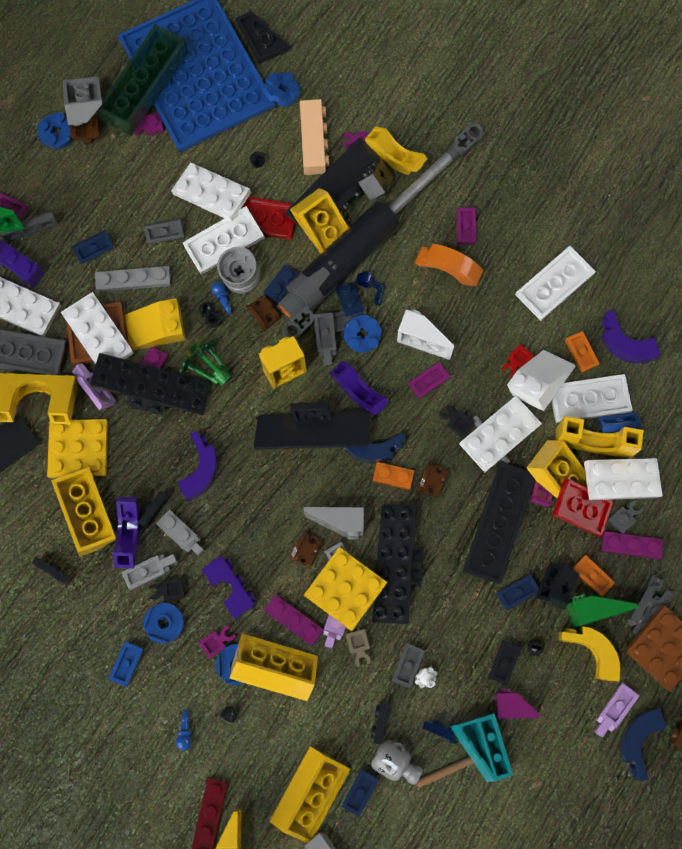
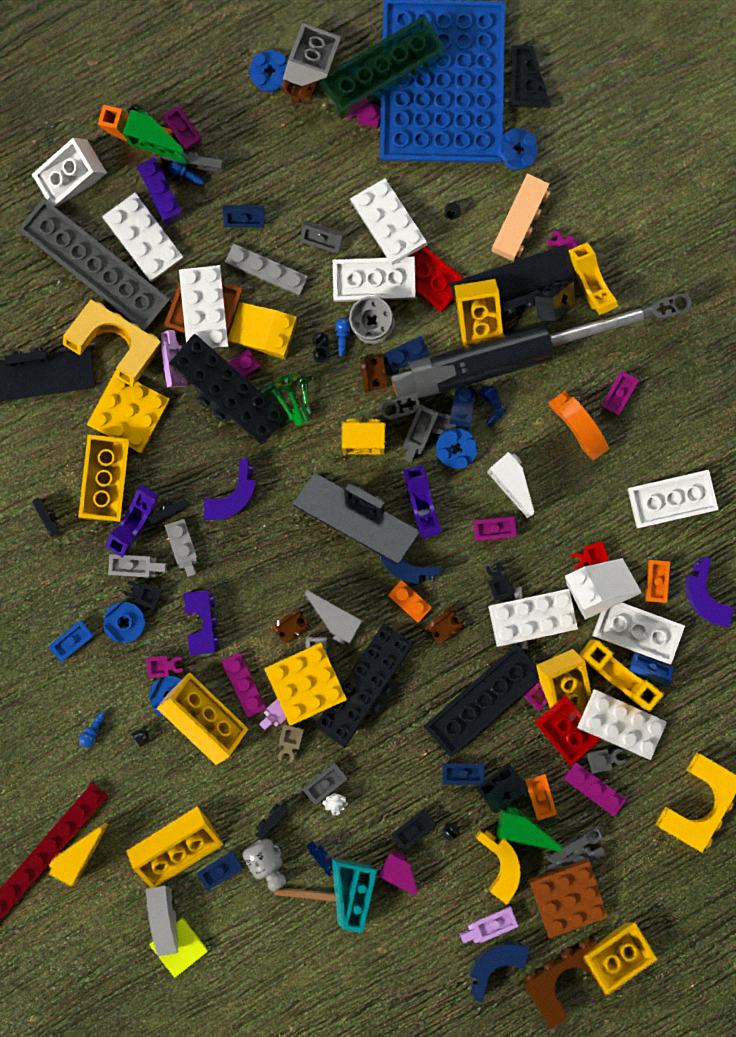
camera: 30 degrees right, 10 degrees up
none -> blue bar [168,161,204,184]

